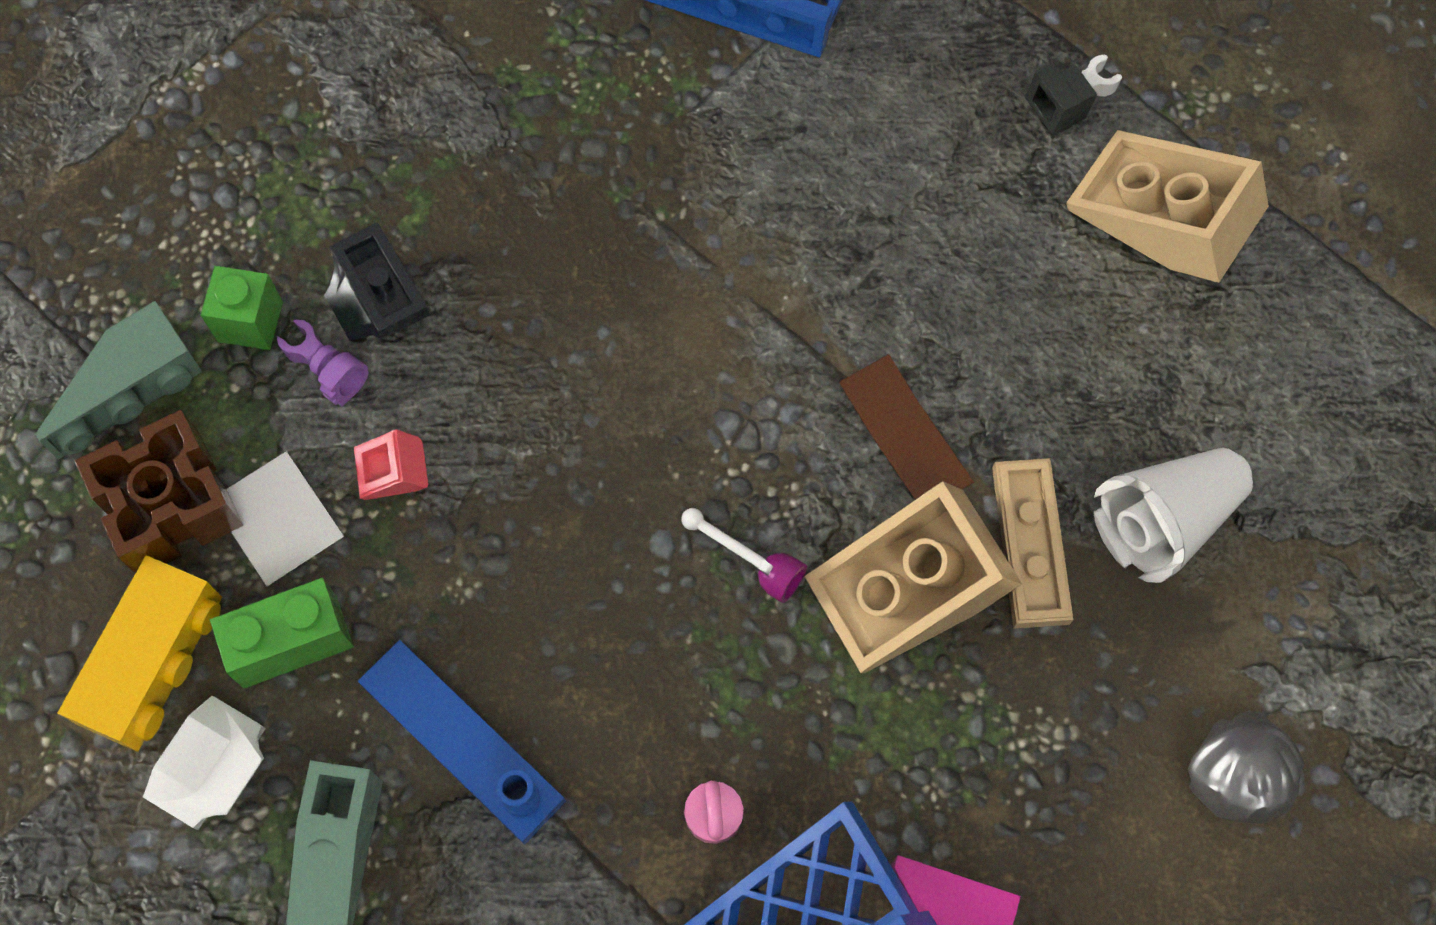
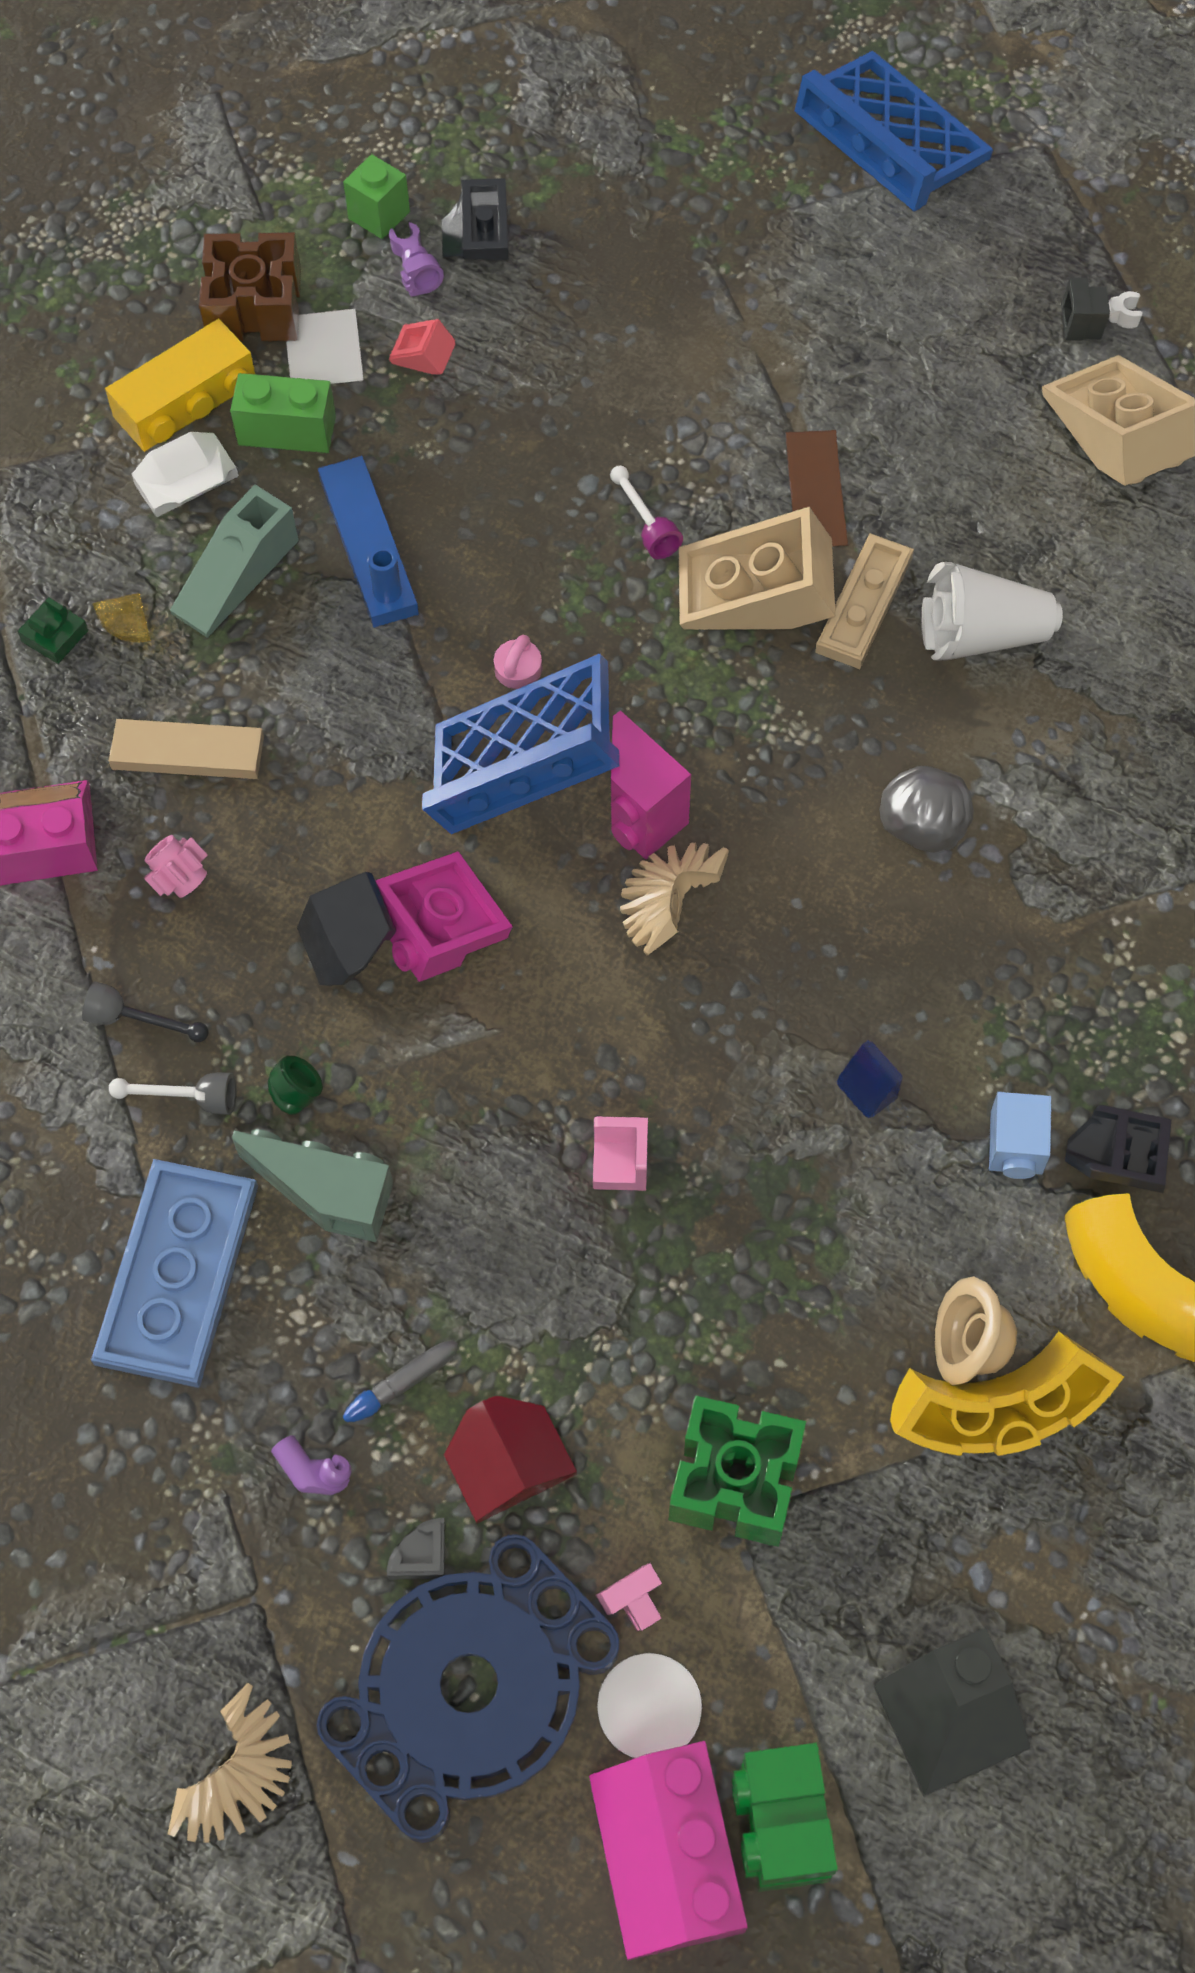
camera: 30 degrees right, 5 degrees down
sand green slope [35,301,202,460] -> none

